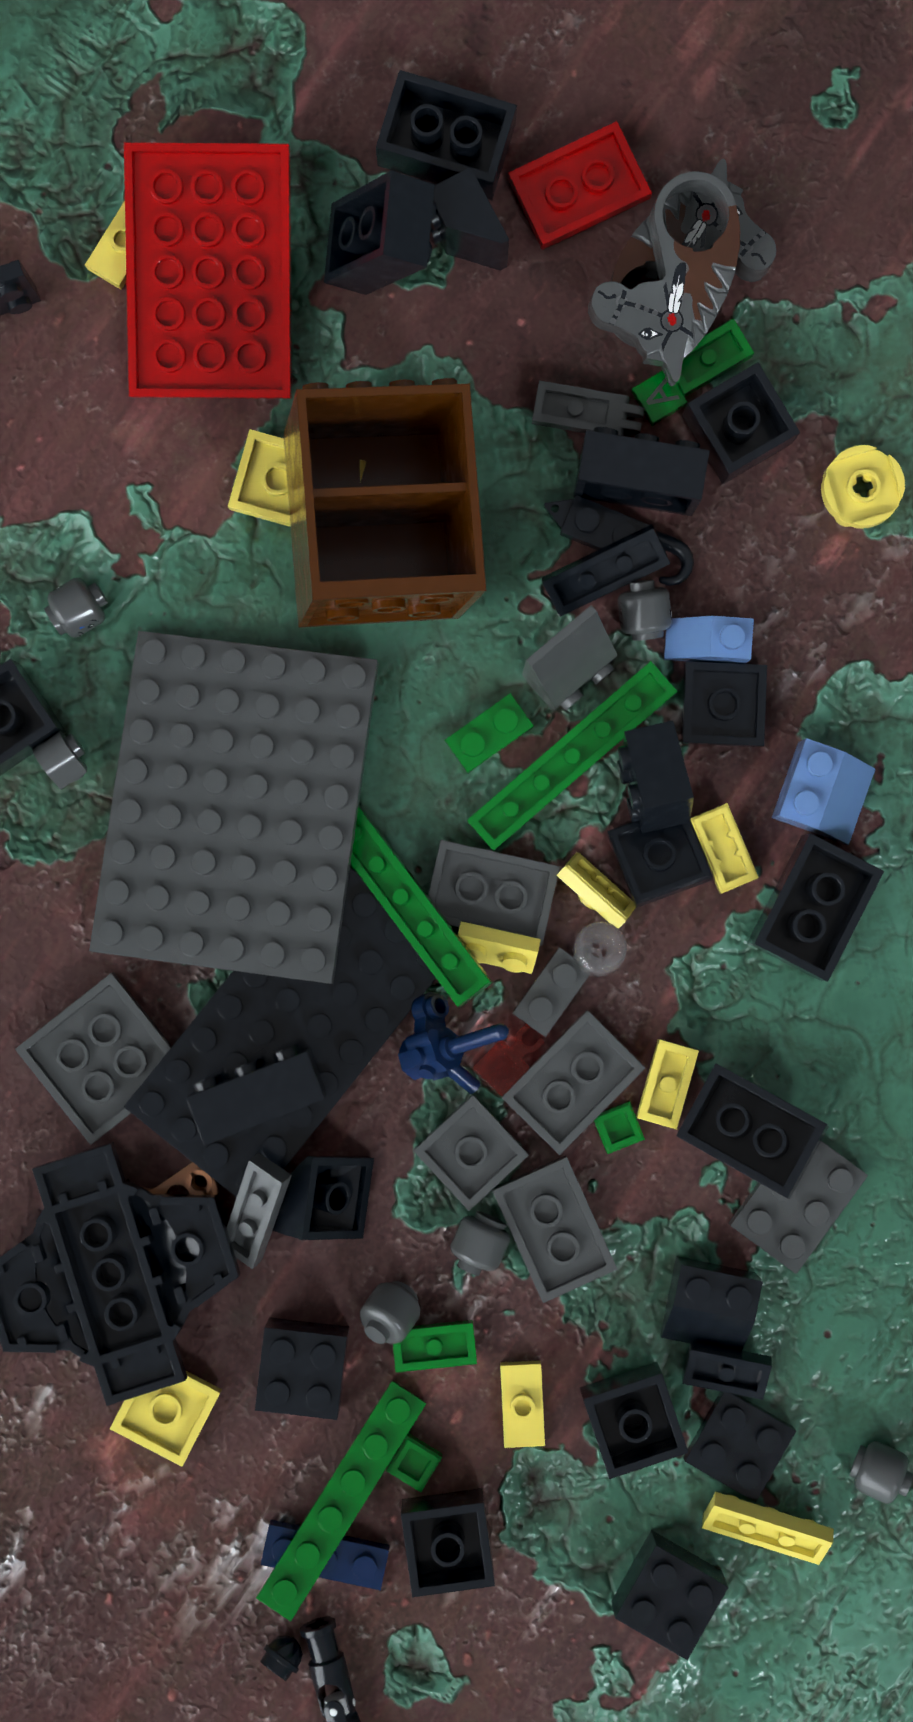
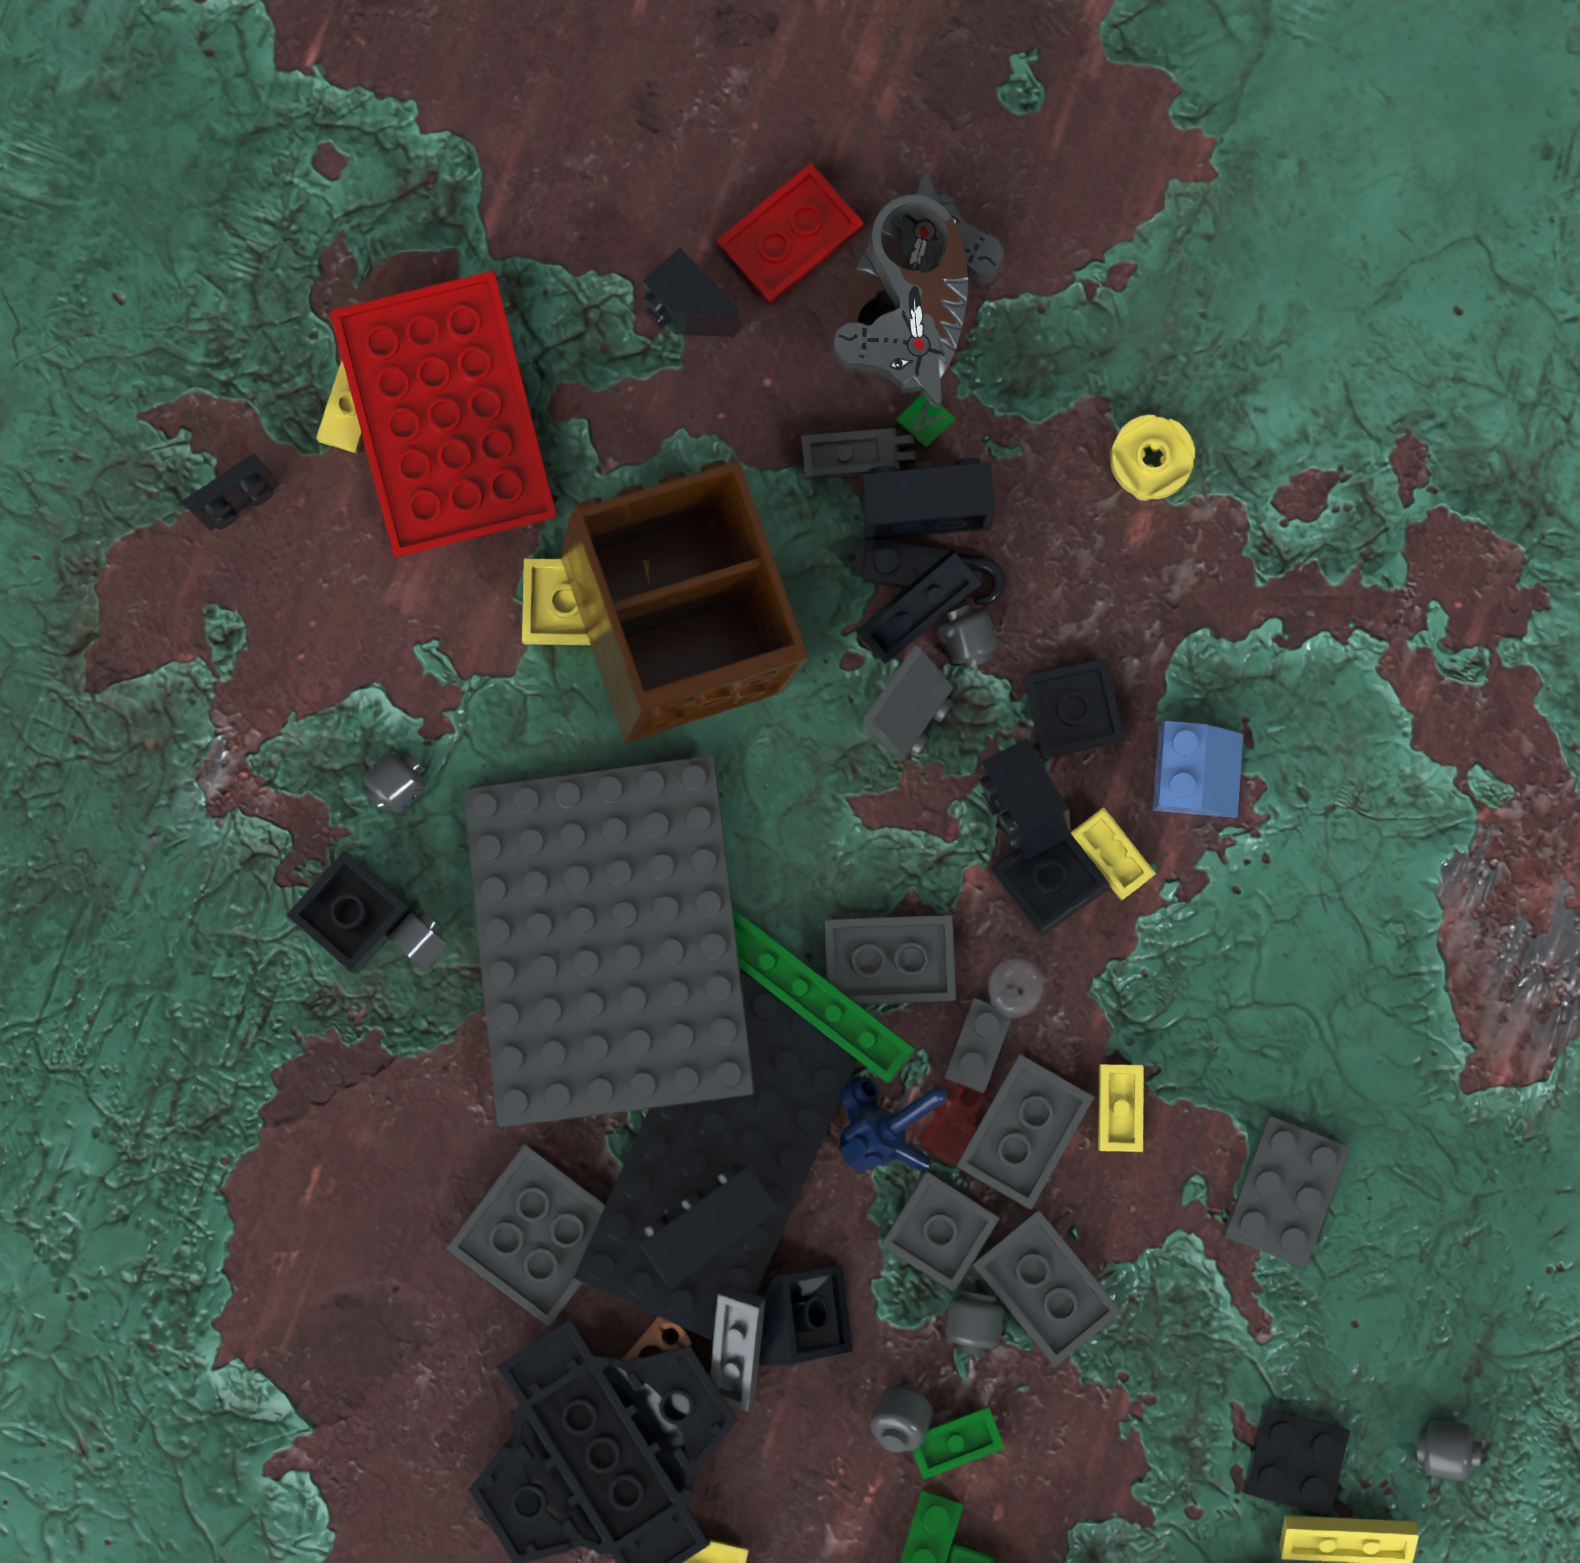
camera: 15 degrees left, 5 degrees down
black brick [255,1317,349,1420] -> none
black brick [324,170,436,295] -> none
black brick [376,70,517,201] -> none
green plate [444,693,534,774] -> none
light yellow plate [458,921,541,974] -> none
green plate [467,661,678,851] -> none
light yellow plate [500,1361,545,1448] -> none
light yellow plate [557,852,636,930] -> none
black brick [580,1362,689,1479] -> none
green tile [594,1101,645,1154] -> none
black slope [660,1256,763,1351] -> none
medium blue slope [664,616,754,664] -> none
green plate [676,318,754,397] -> none
black brick [676,1063,829,1199] -> none
black brick [682,362,800,484] -> none
black plate [682,1341,772,1400] -> none
black brick [747,833,884,982] -> none

